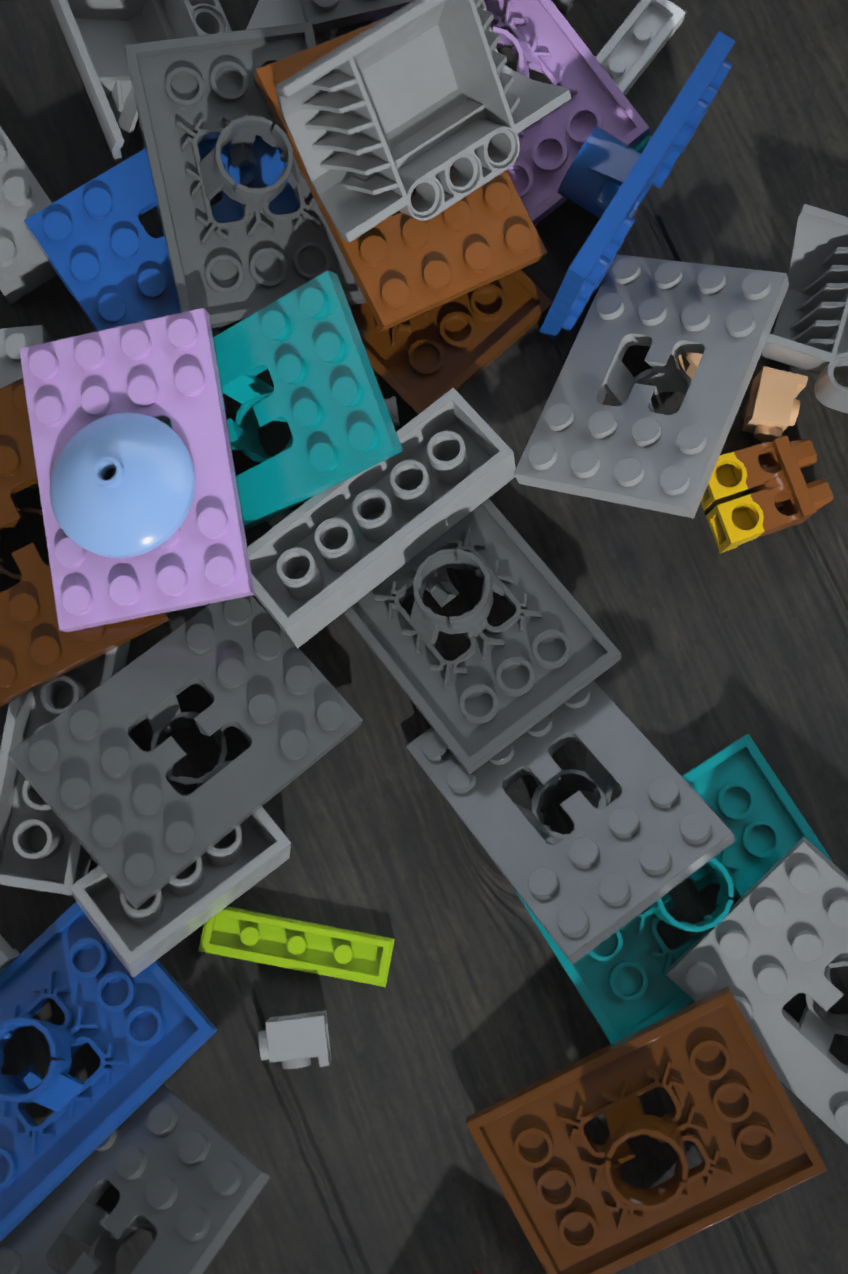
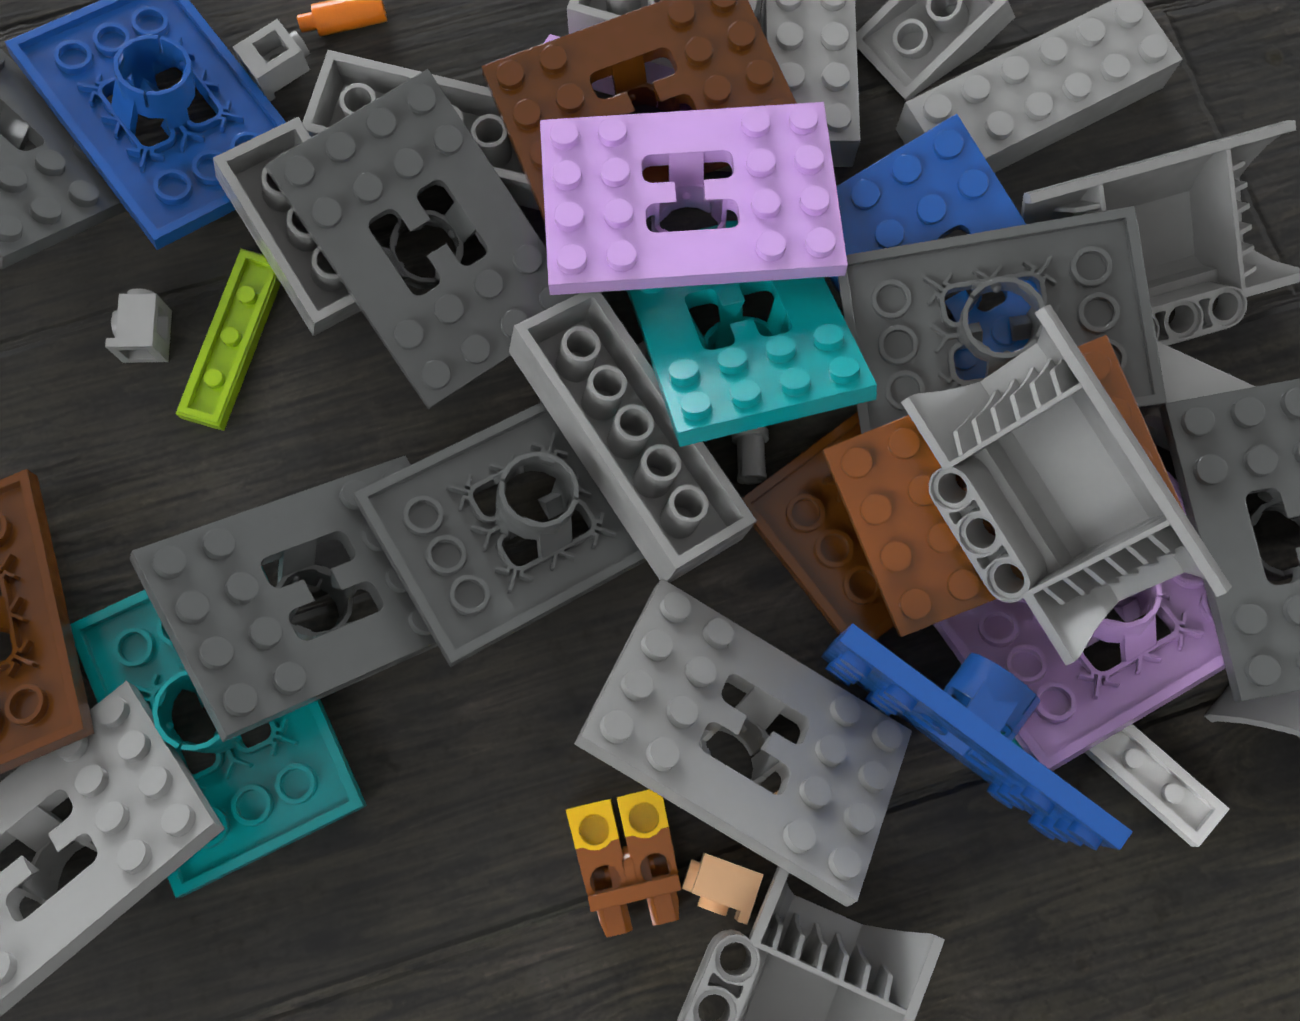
camera: 100 degrees right, 5 degrees down
light blue dish [50,413,196,558] -> none

